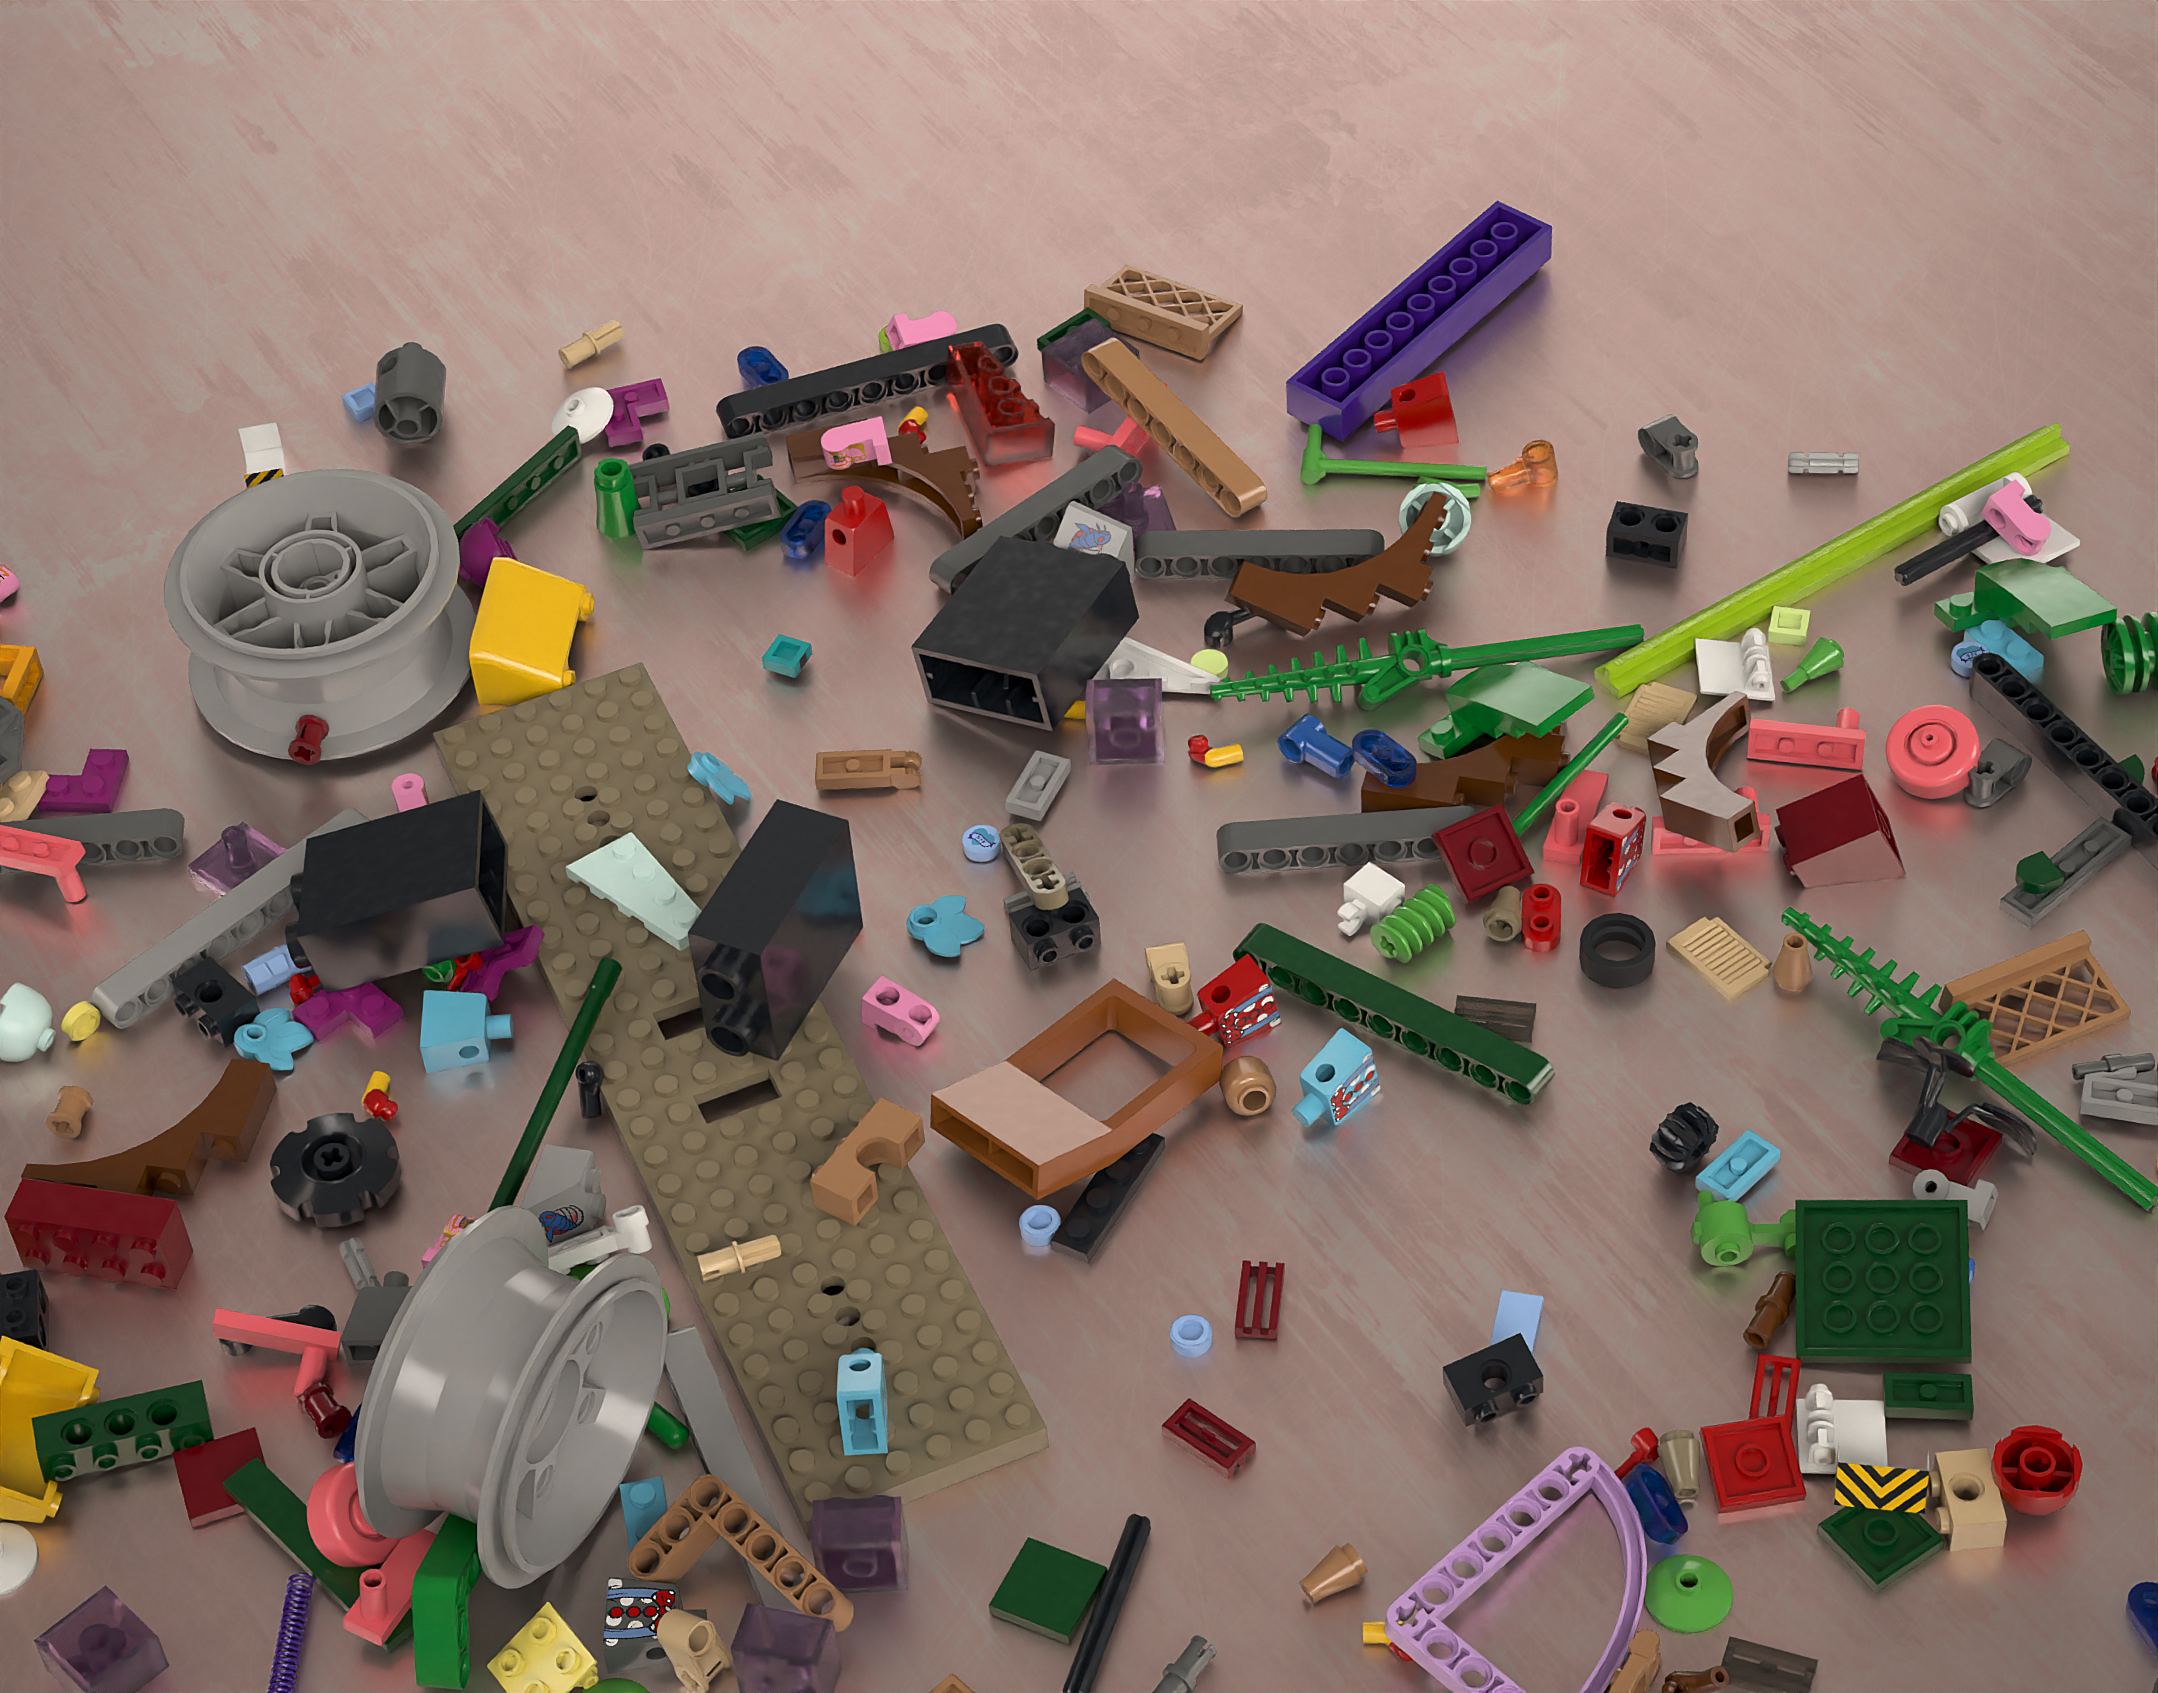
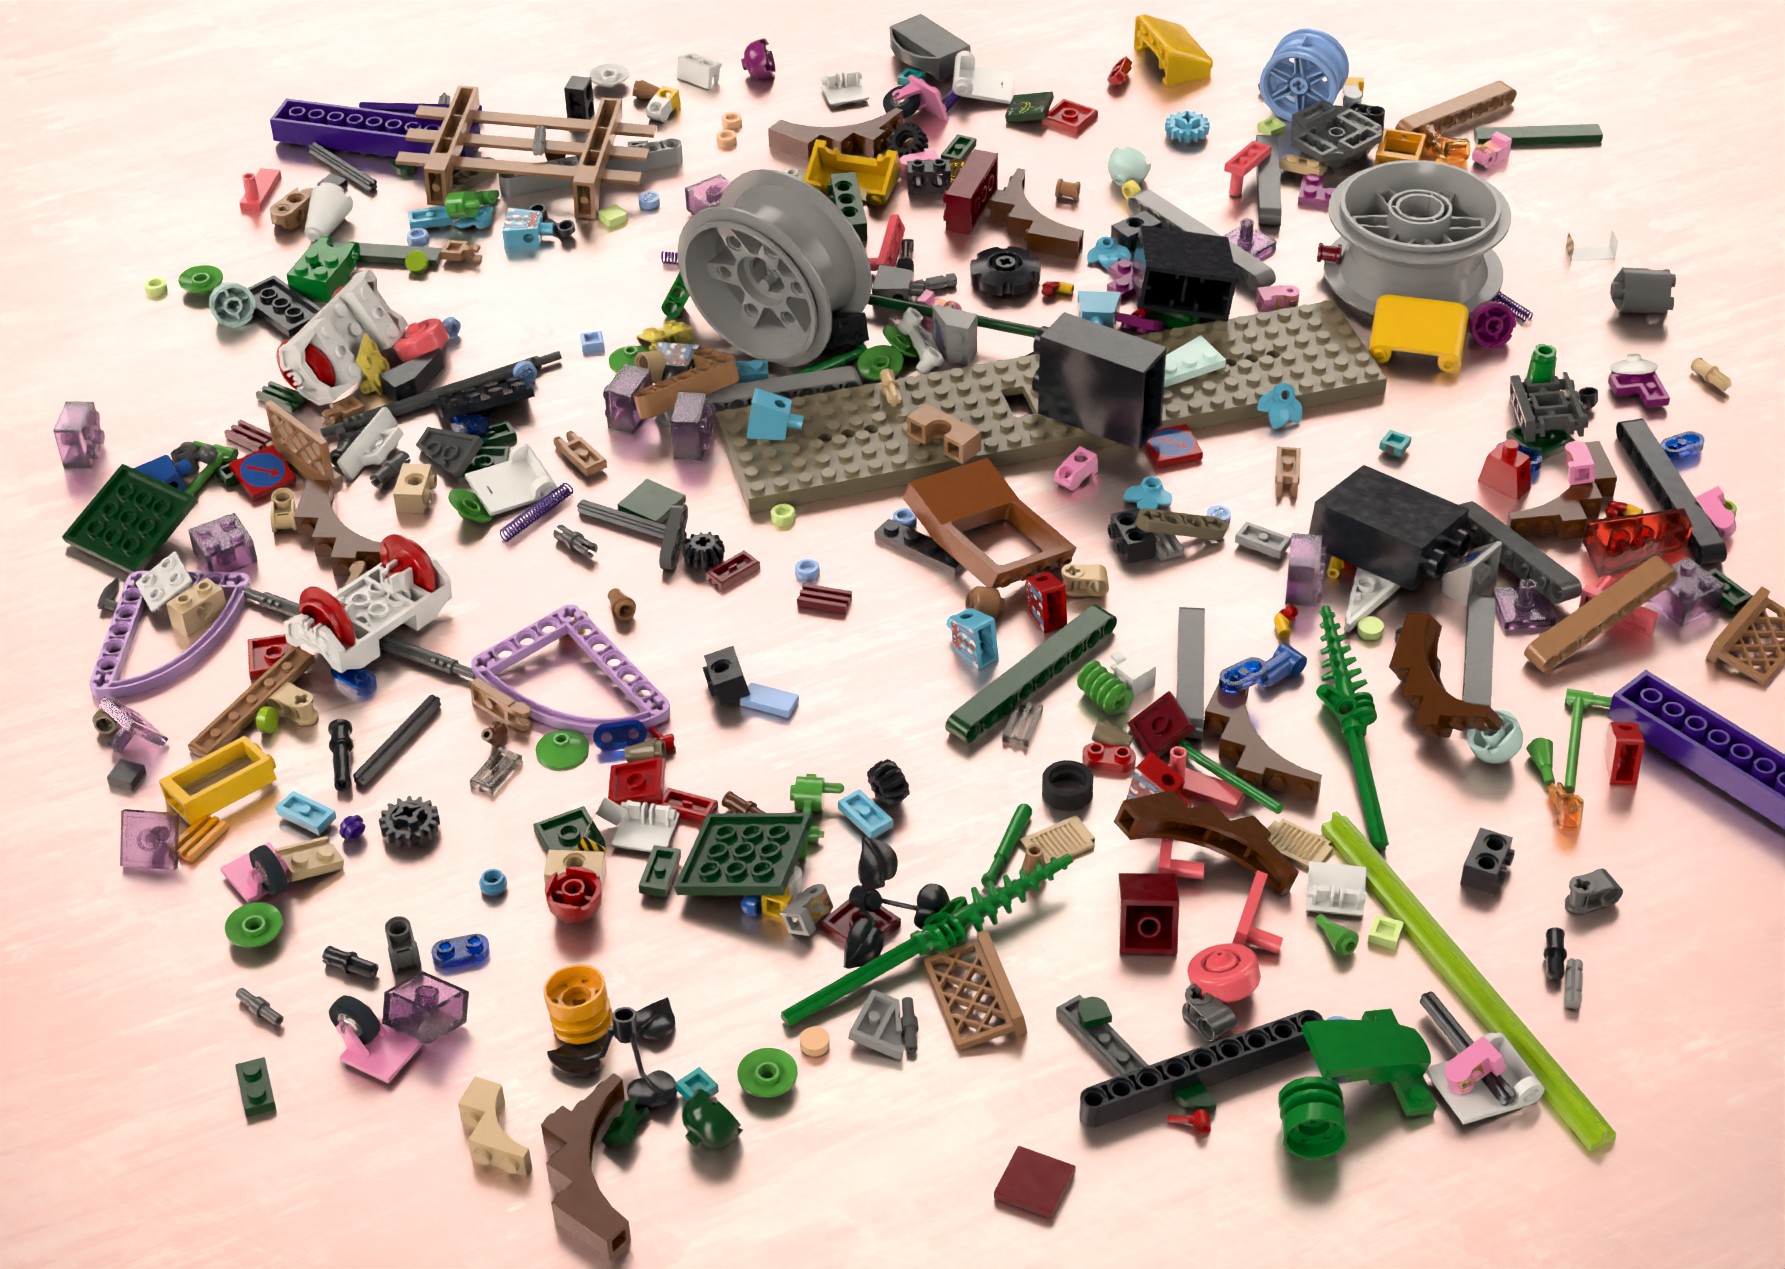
camera: 95 degrees right, 5 degrees down
dark green tile [453,425,582,561] -> none
green slope [1417,659,1595,760] -> none
none -> dark azure plate [479,868,508,895]
none -> dark grey beam [659,504,688,570]
none -> black gear [682,531,725,571]
none -> yellowish green tile [771,504,795,526]
none -> green piece [981,803,1033,888]
none -> black axle [1543,927,1567,981]

